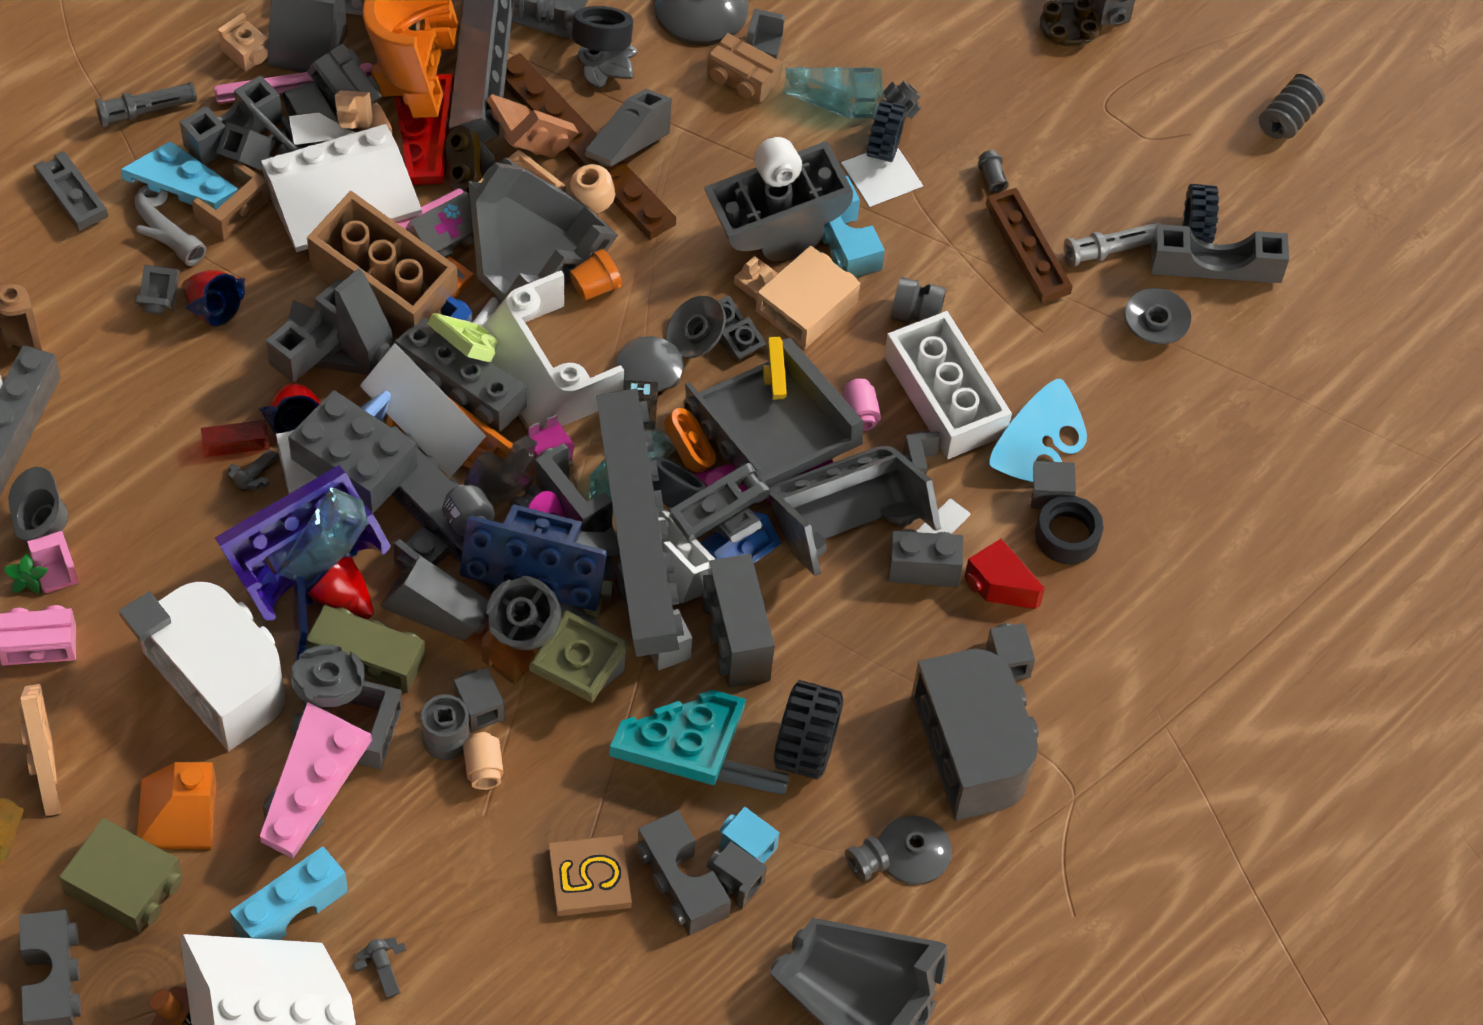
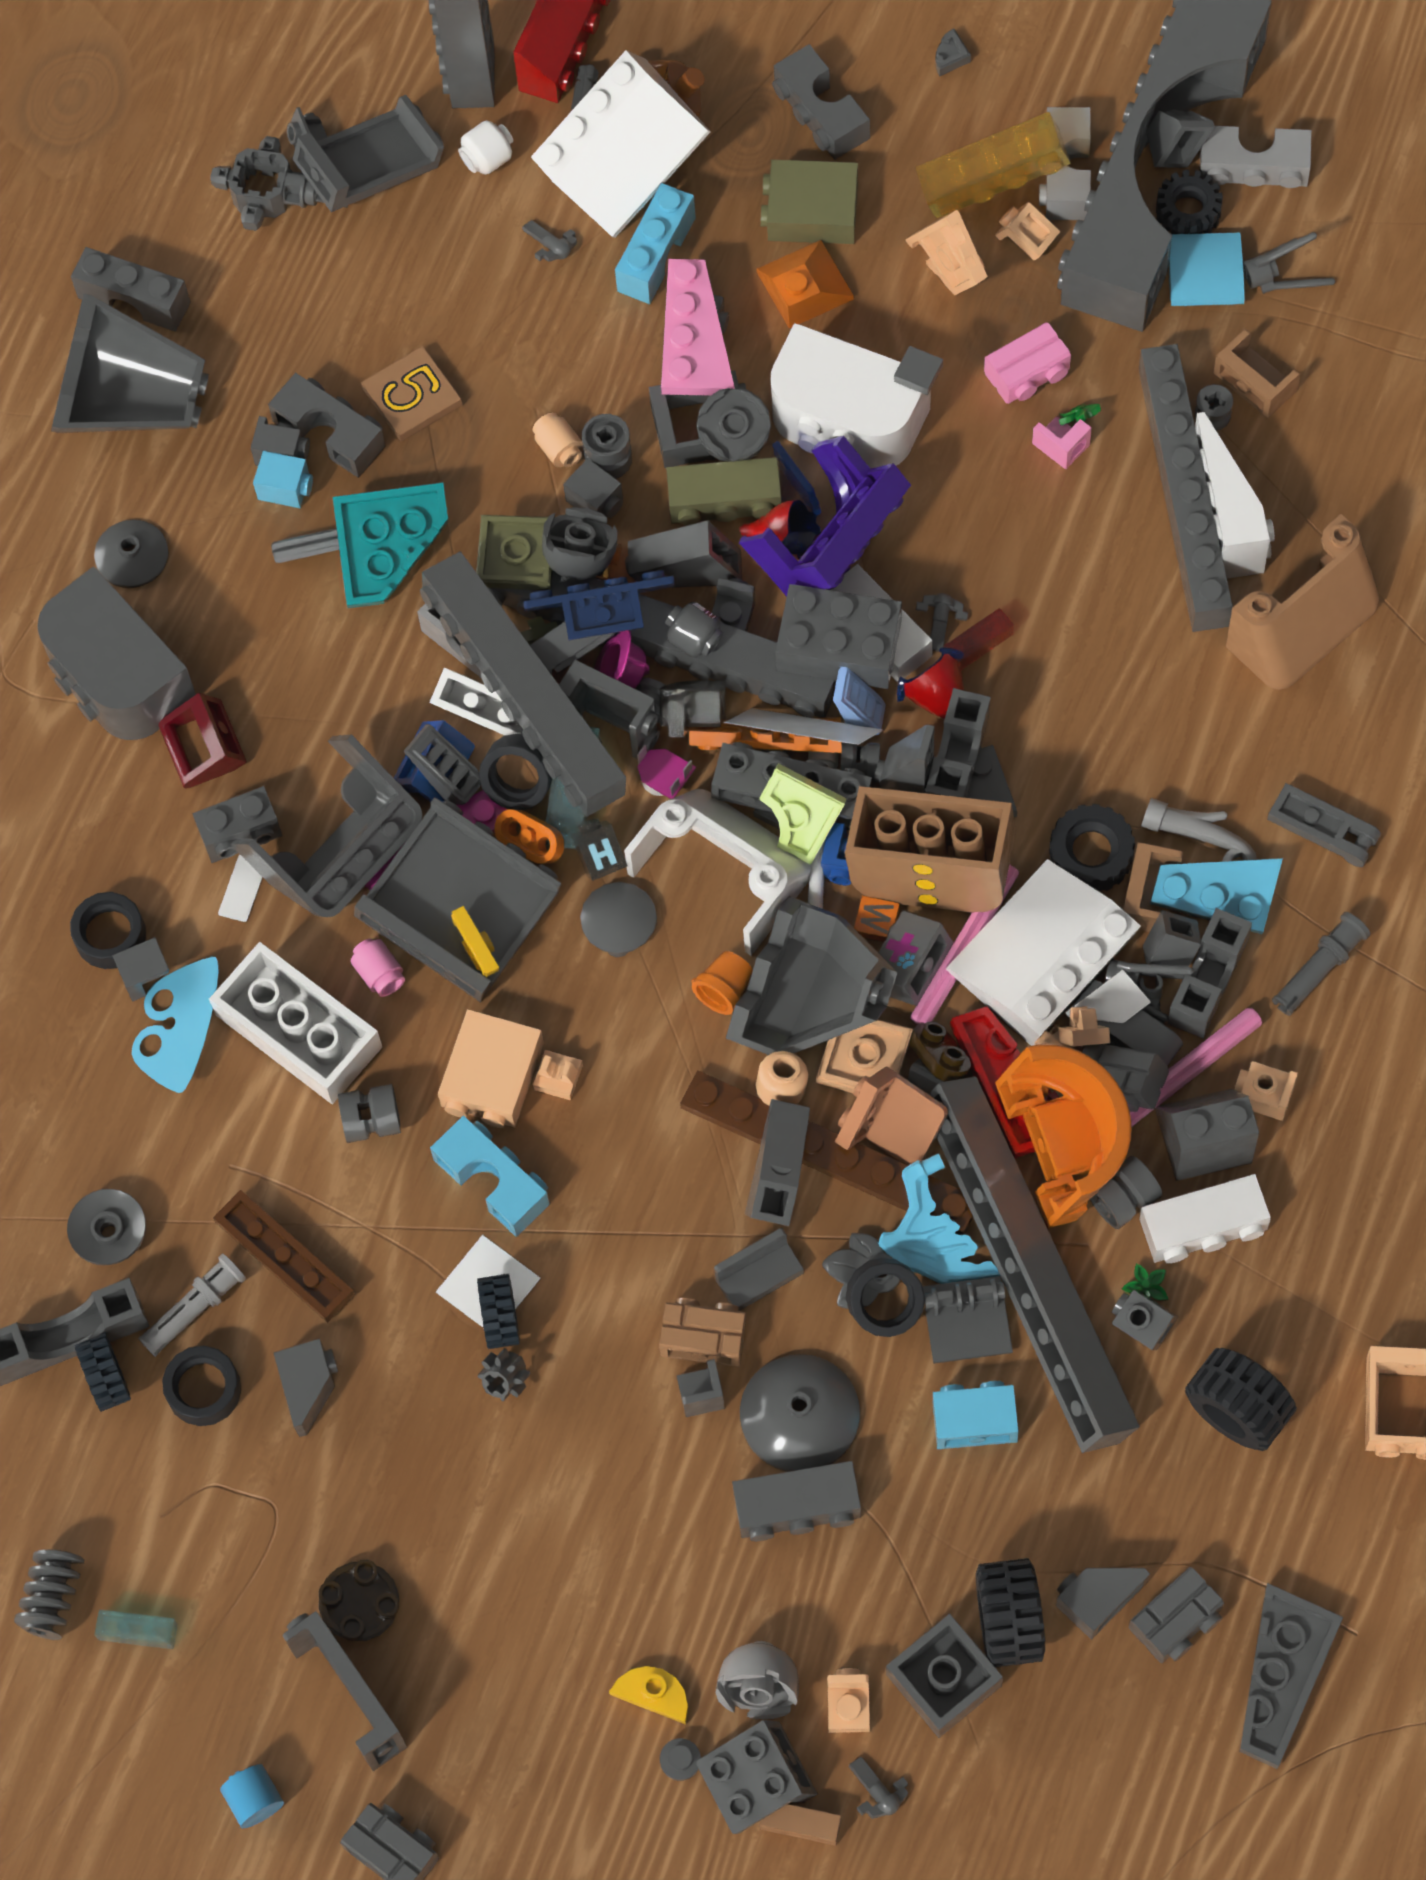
camera: 165 degrees right, 10 degrees up
dark grey piece [8,467,69,541] -> none
dark grey bracket [135,265,180,315] -> none
clear blue hat [182,270,246,326] -> none
clear light blue slope [278,487,368,587] -> none
dark grey dish [667,296,726,359] -> none
dark grey plate [670,463,771,542] -> none
dark grey brick [701,554,775,688] -> none
dark grey brick [704,141,853,262] -> none
dark grey slope [718,295,767,361] -> none
white head [754,137,802,187] -> none
black tyre [774,680,843,780] -> none
clear light blue slope [784,67,884,118] -> none
dark grey wheel [845,836,890,882] -> none
dark grey bracket [903,431,941,474] -> none
red slope [964,538,1045,609] -> none
dark grey pin [978,150,1009,193] -> none
dark grey brick [986,623,1035,680] -> none
none -> clear light blue piece [94,1610,178,1649]
none -> dark red tile [158,693,247,789]
none -> black tyre [162,1345,241,1426]
none -> dark grey slope [274,1339,338,1437]
none -> dark grey panel [714,1228,804,1311]
none -> medium azure animal [878,1153,1000,1284]
none -> black tyre [1049,804,1135,892]

